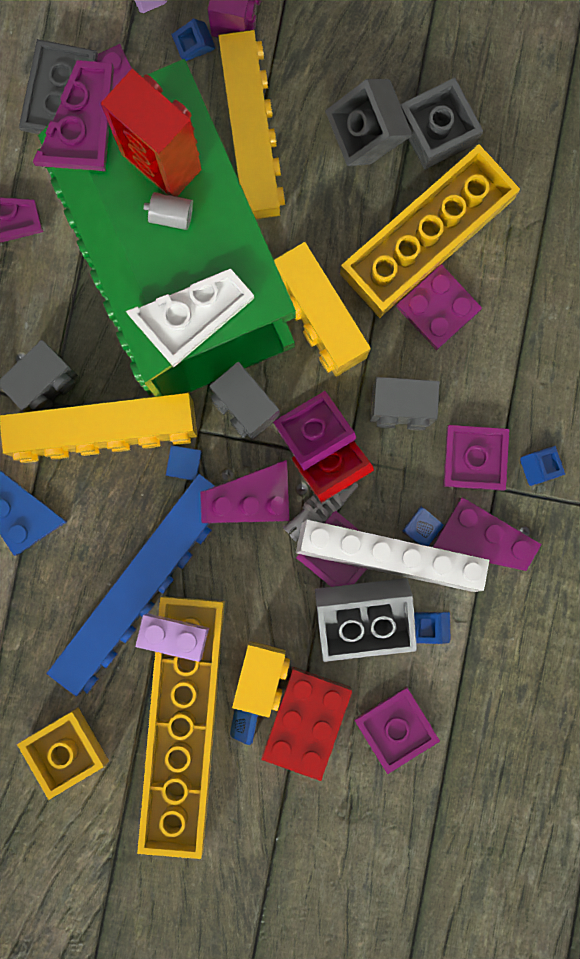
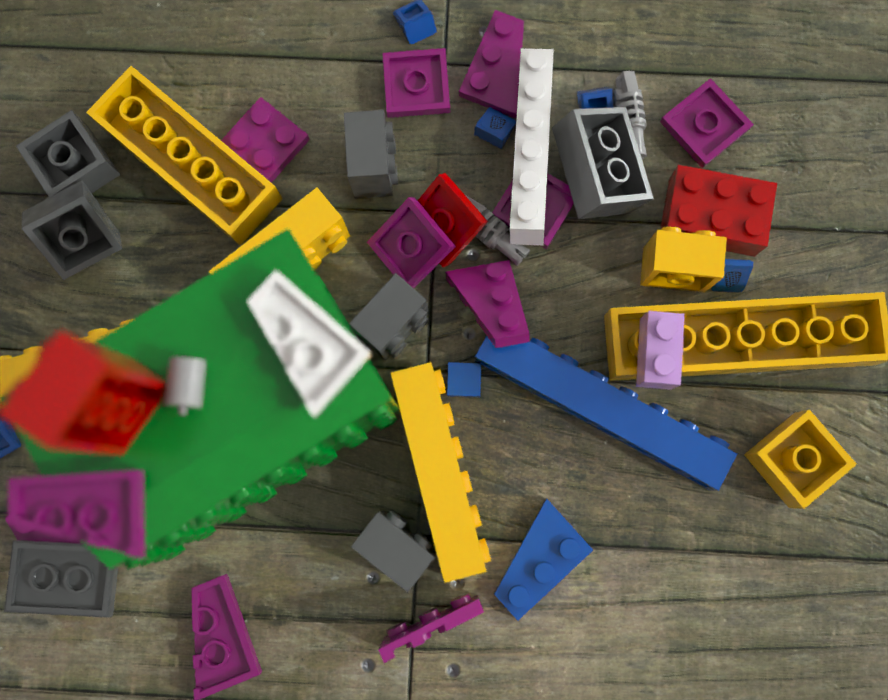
camera: 90 degrees left, 5 degrees down
none -> light grey hinge [613,71,647,160]

